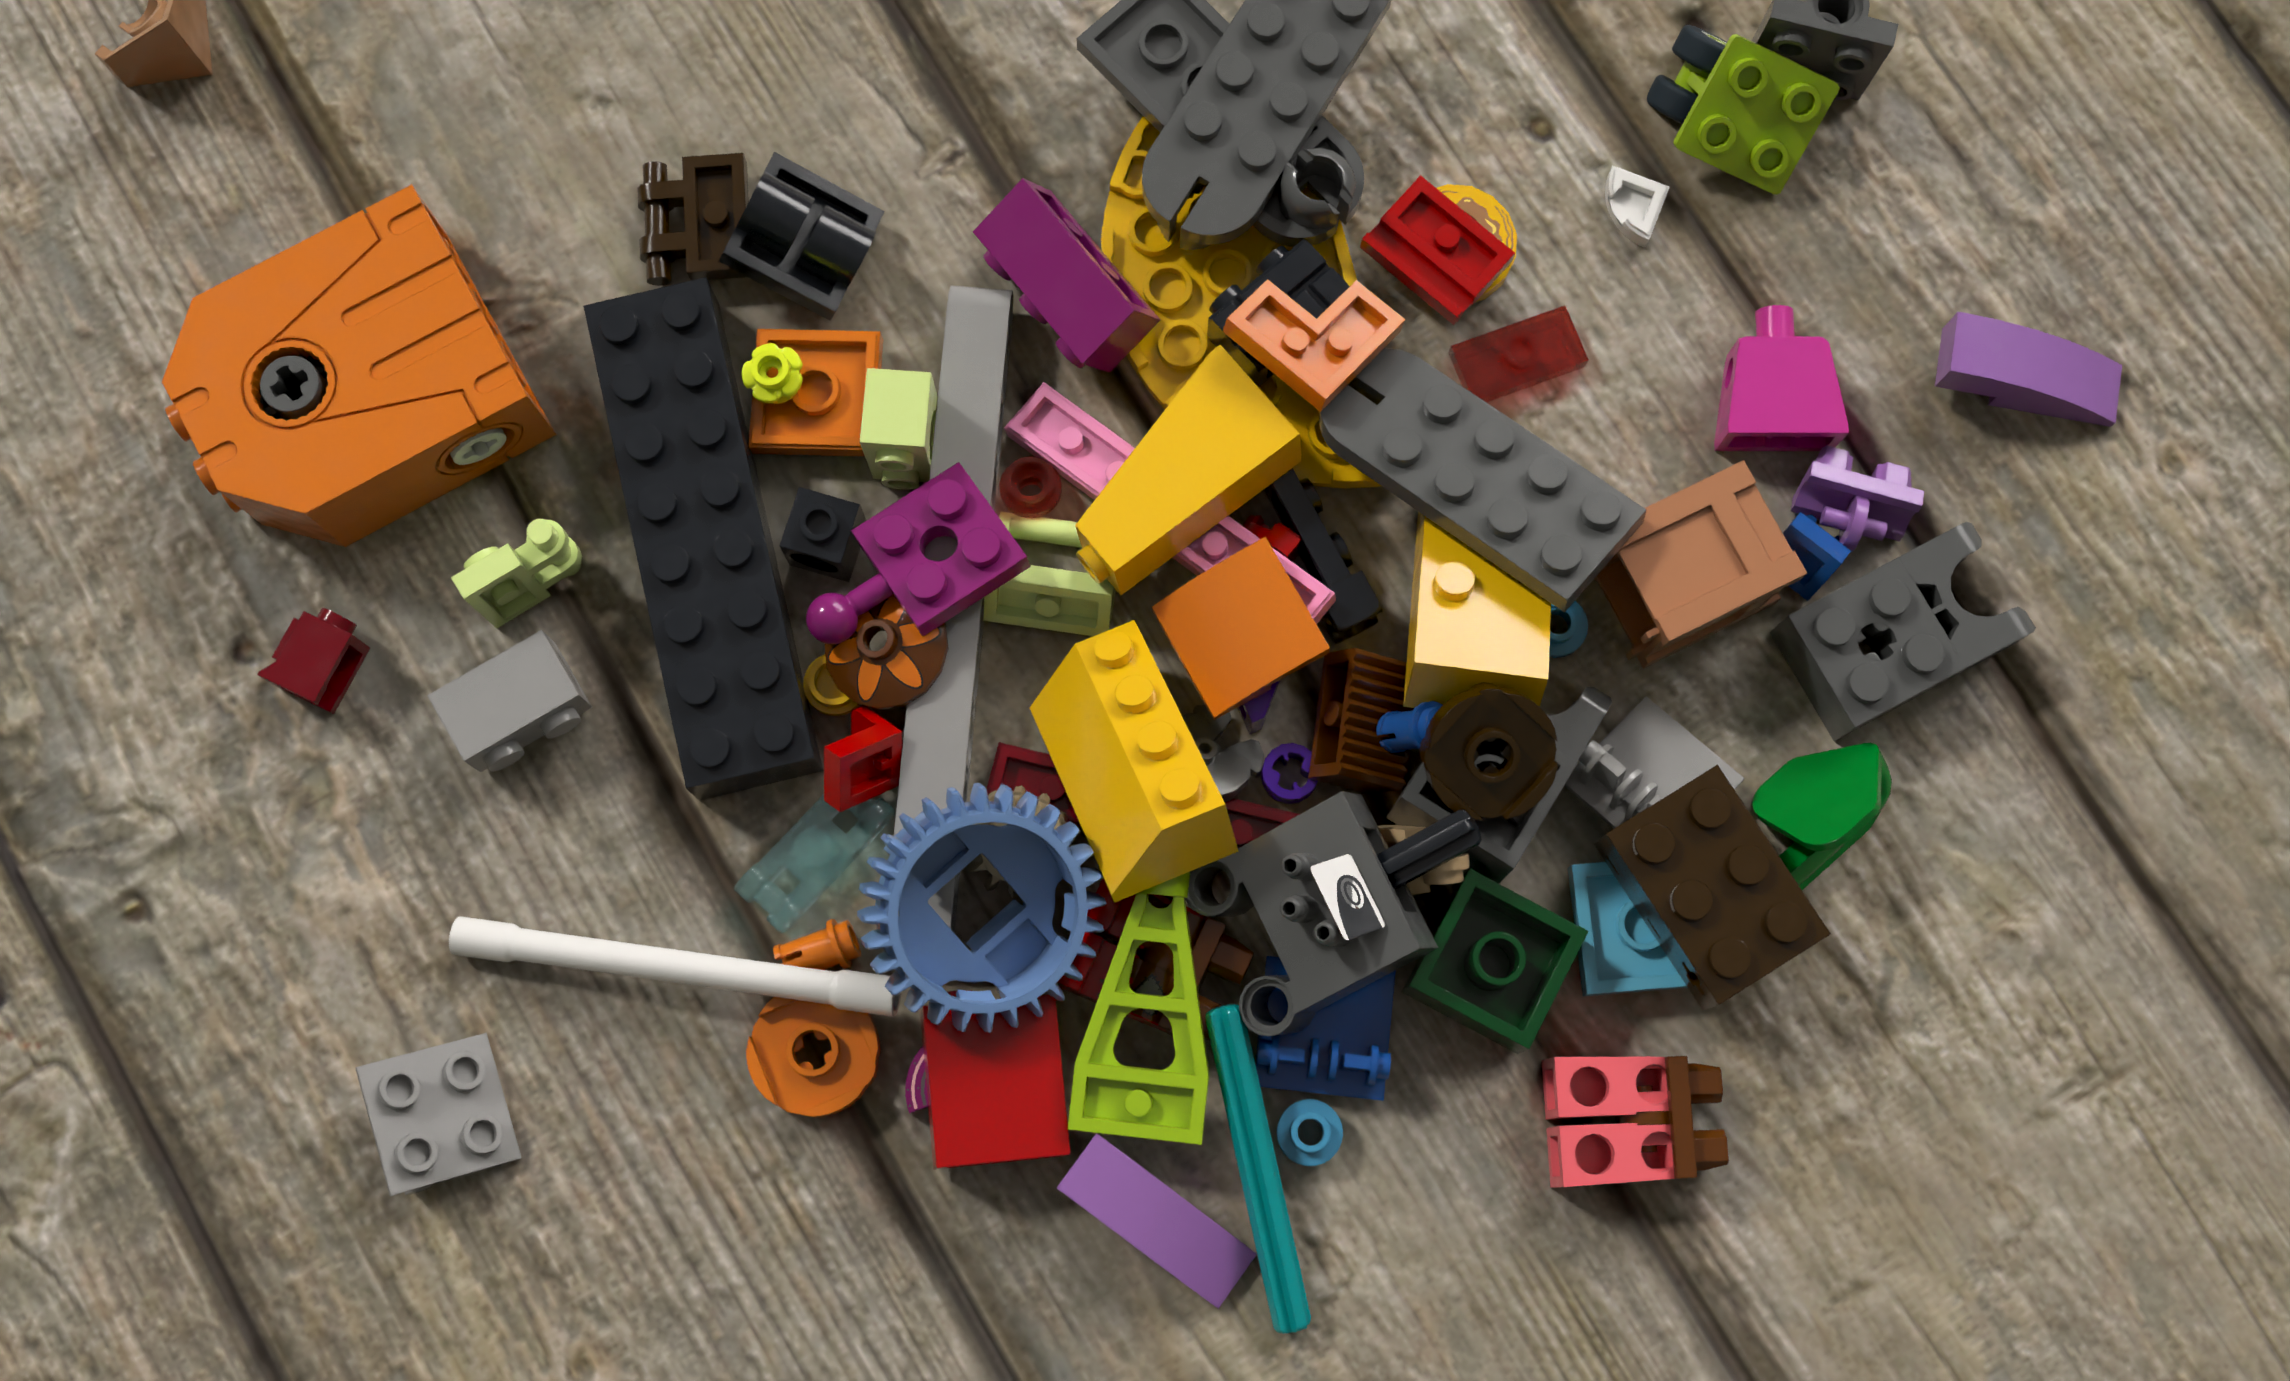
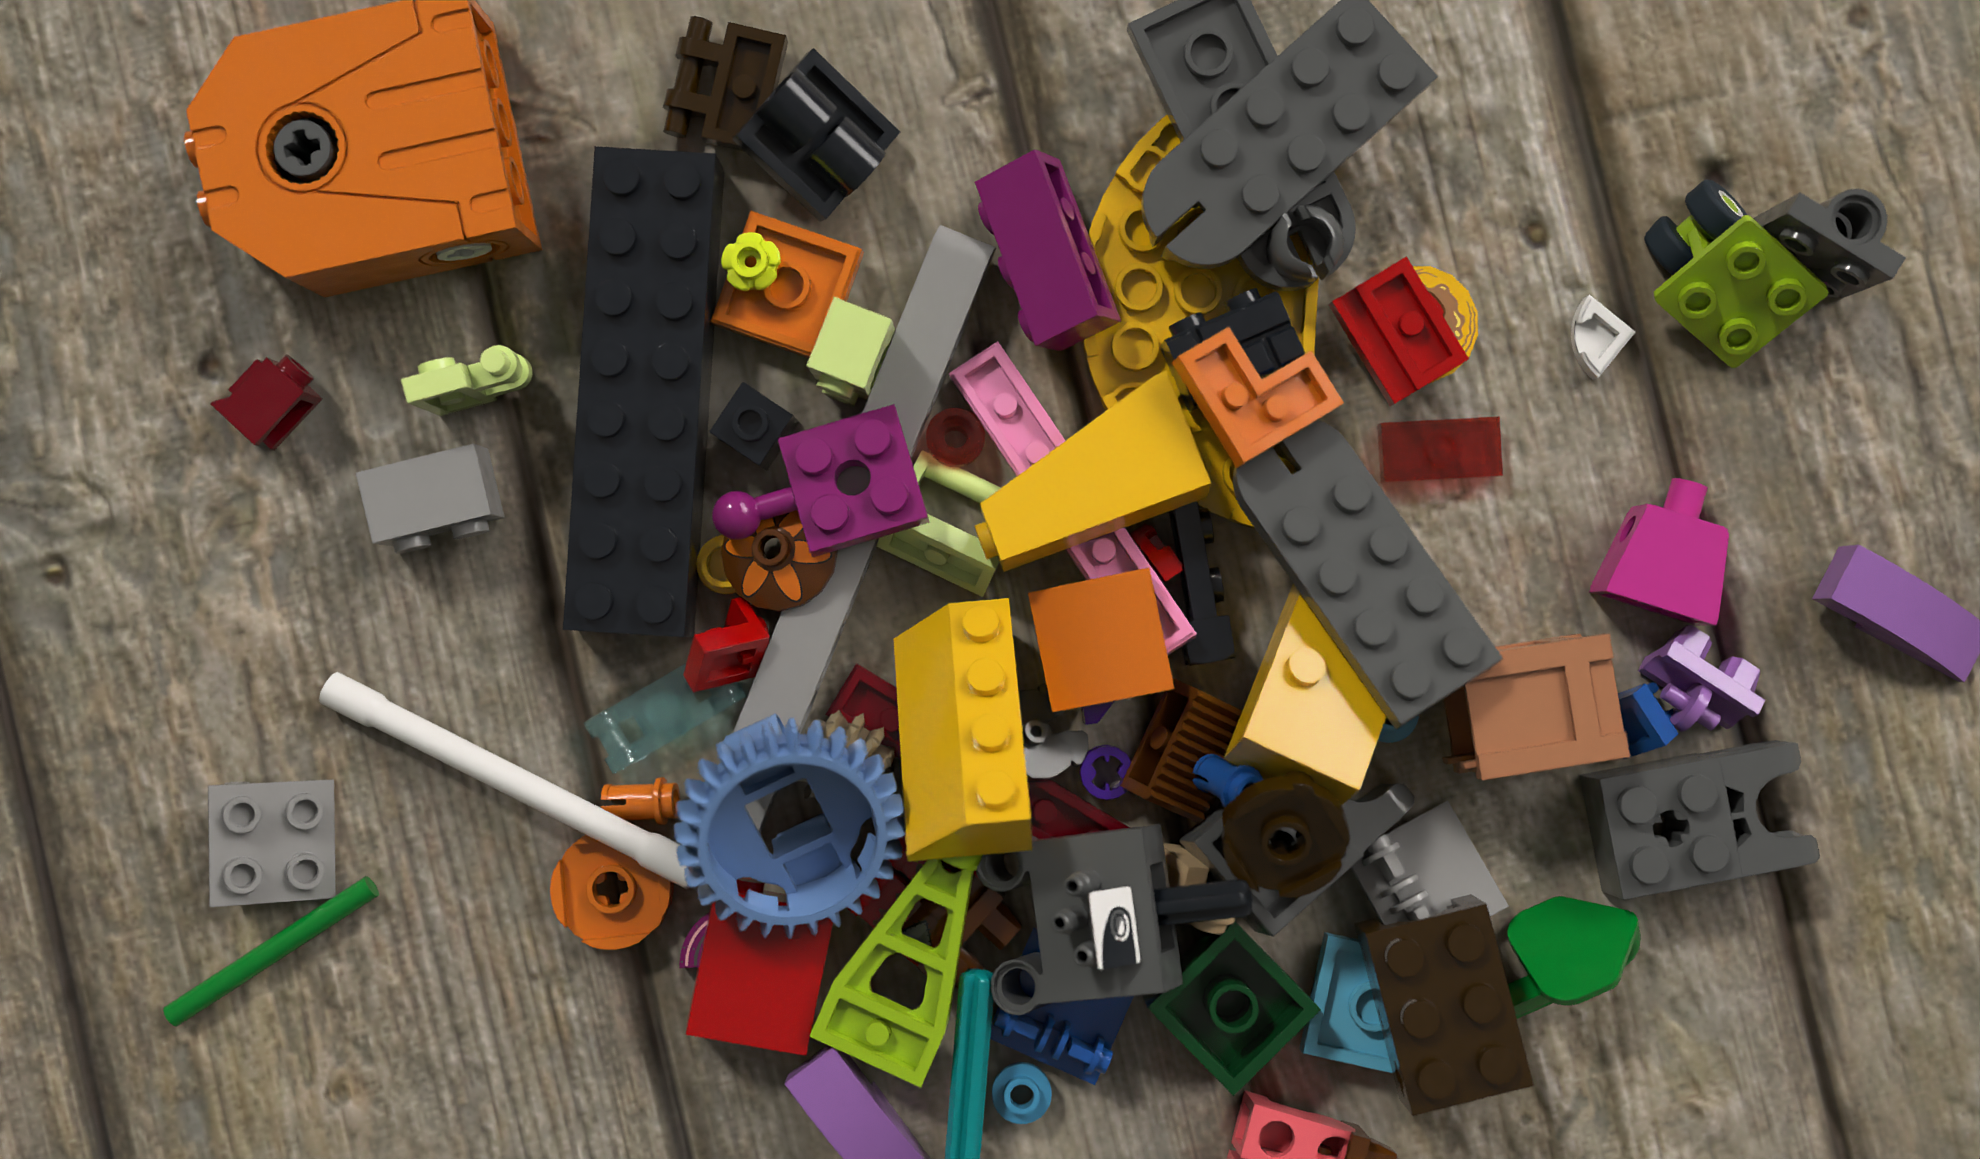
camera: 15 degrees right, 10 degrees up
none -> green bar [163,876,379,1027]

